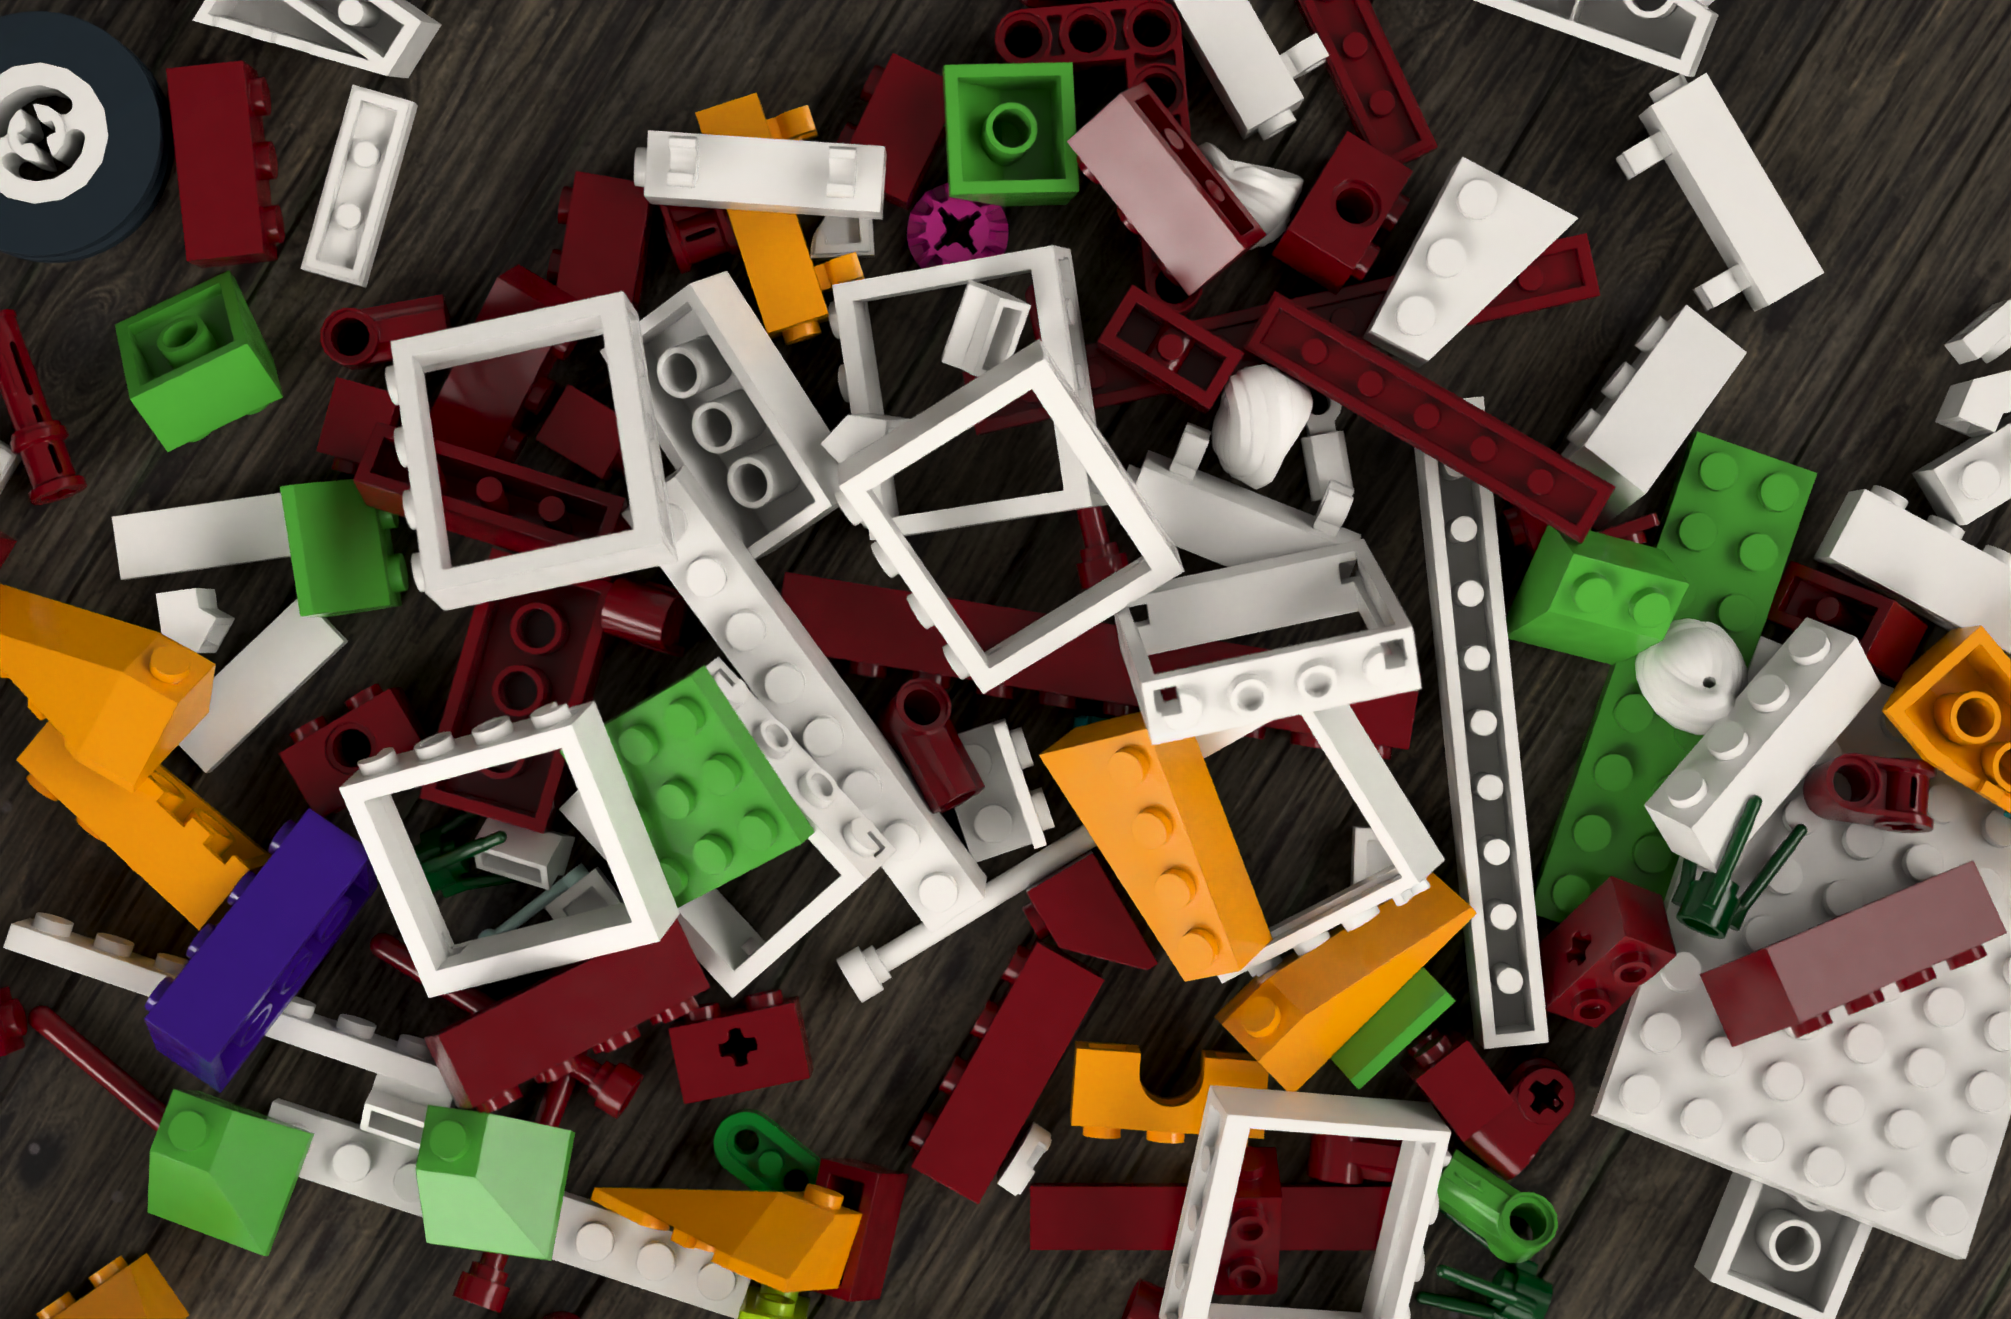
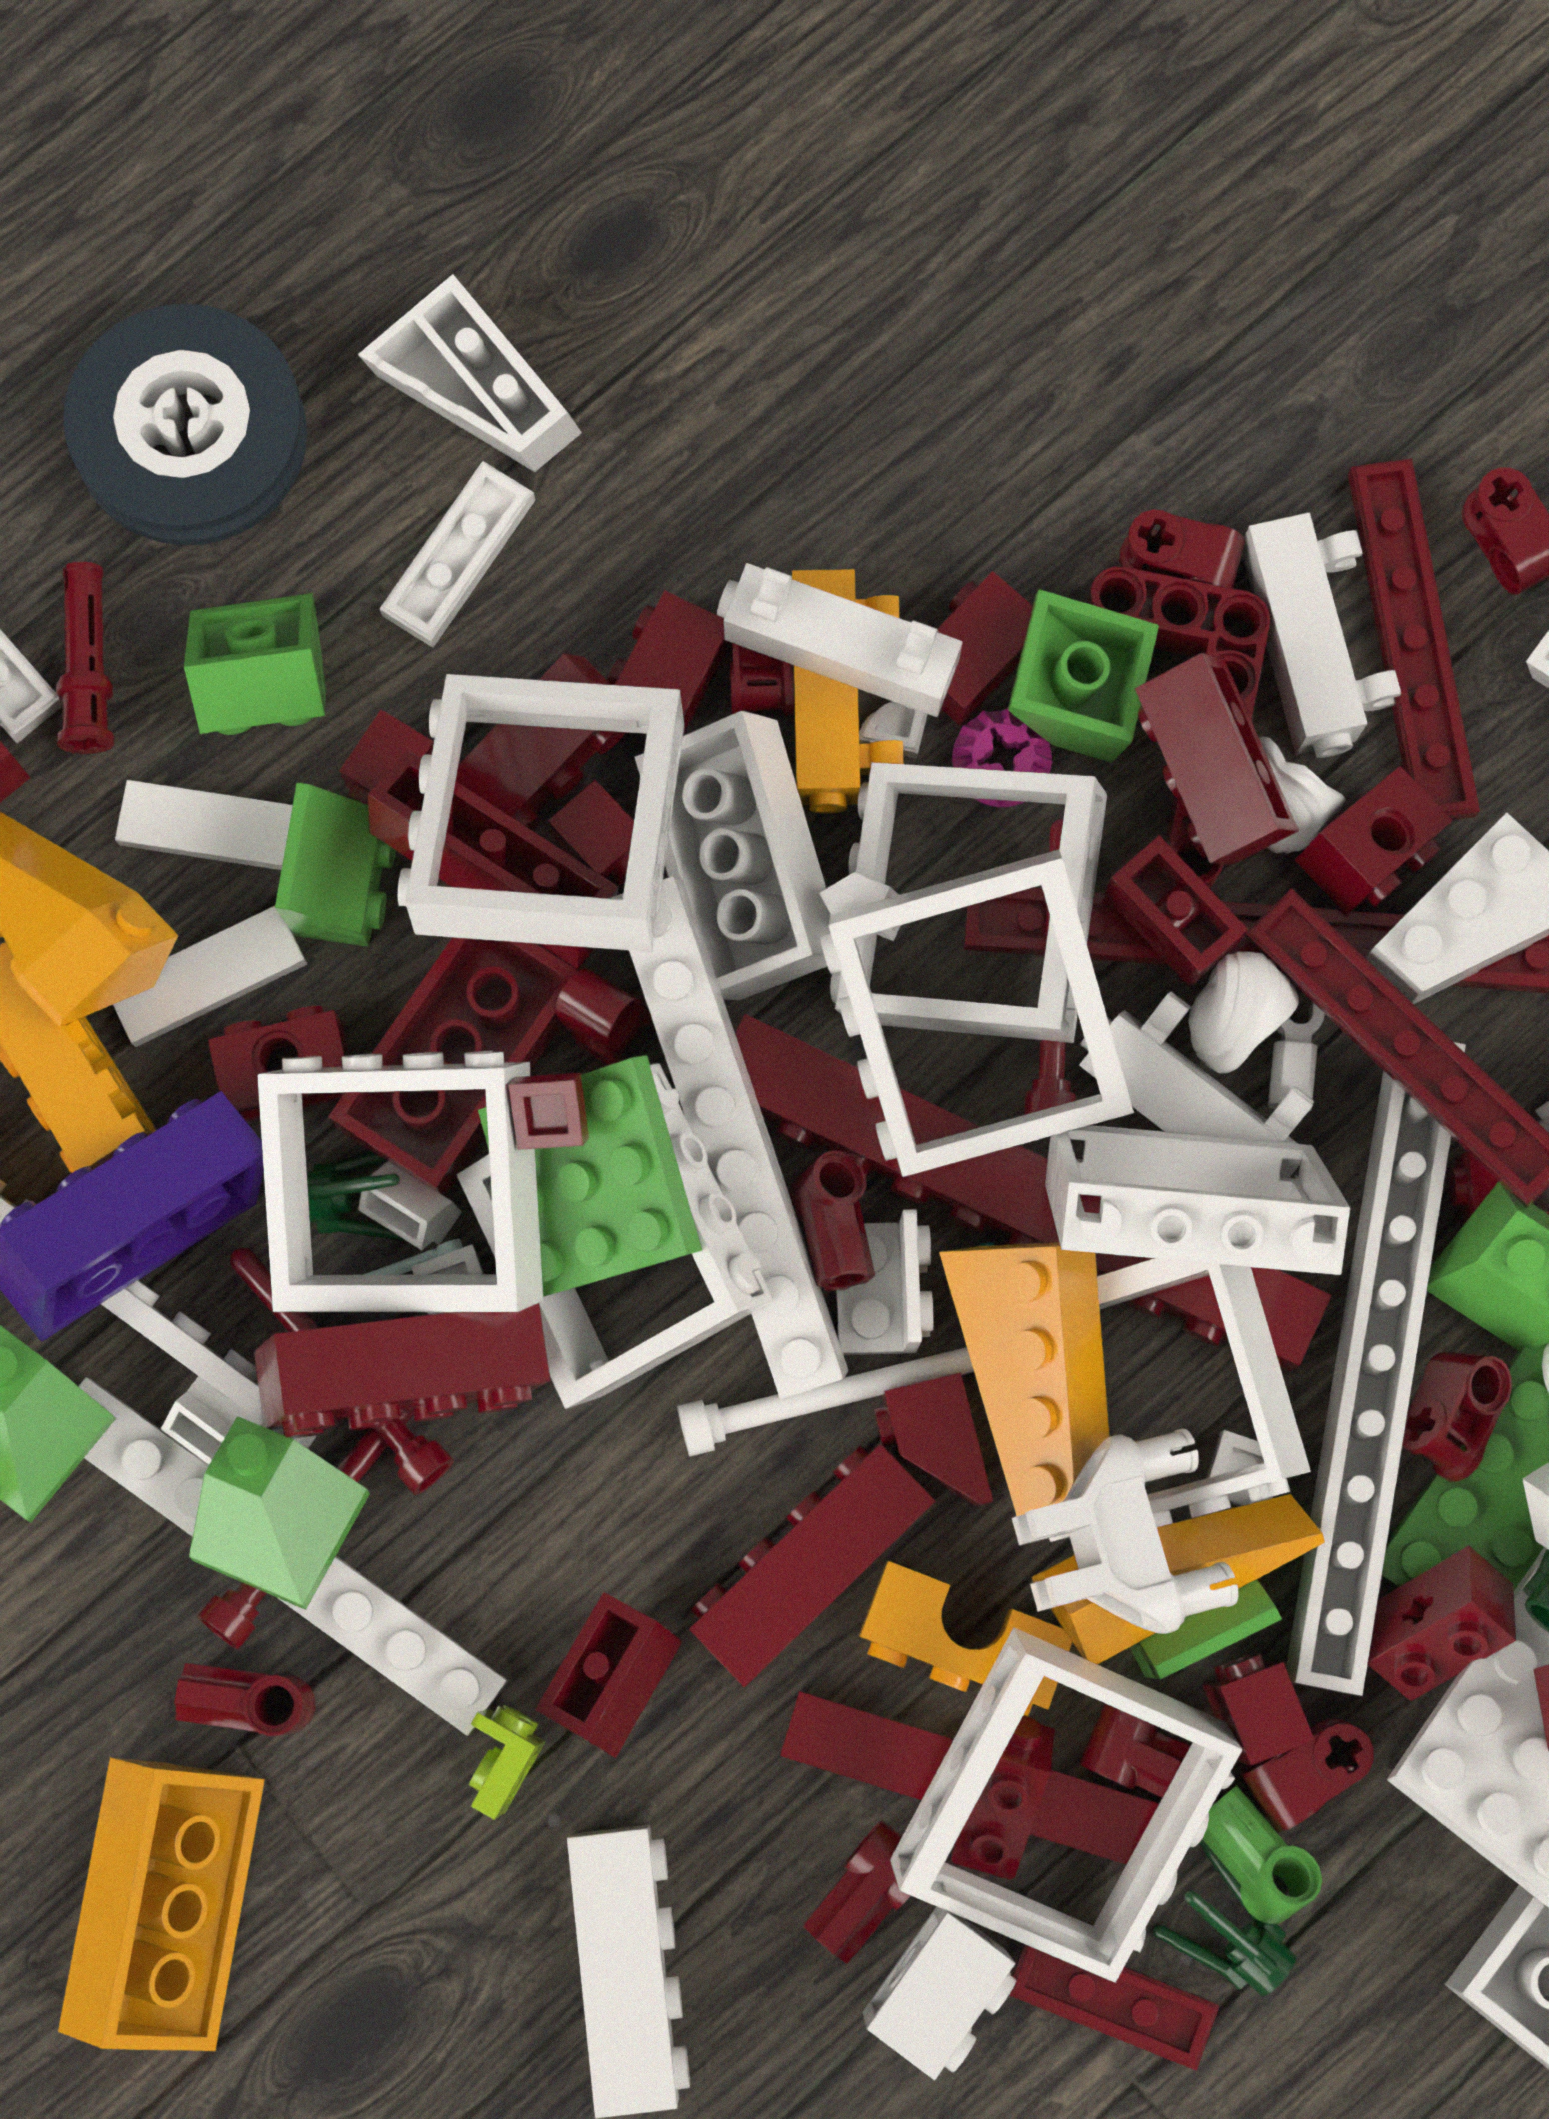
camera: 15 degrees right, 10 degrees down
white piece [156,588,235,653] -> none
dark red brick [166,60,285,268] -> none
dark red piece [320,294,452,370] -> none
light orange wedge [590,1184,862,1293] -> none
dark red brick [668,989,814,1104] -> none
green plate [713,1108,821,1192] -> none
white piece [942,280,1031,377] -> none
white tile [997,1121,1052,1196] -> none
none -> plate [508,1073,589,1150]
none -> white connector [1012,1429,1238,1634]
none -> dark red piece [1402,1352,1512,1482]

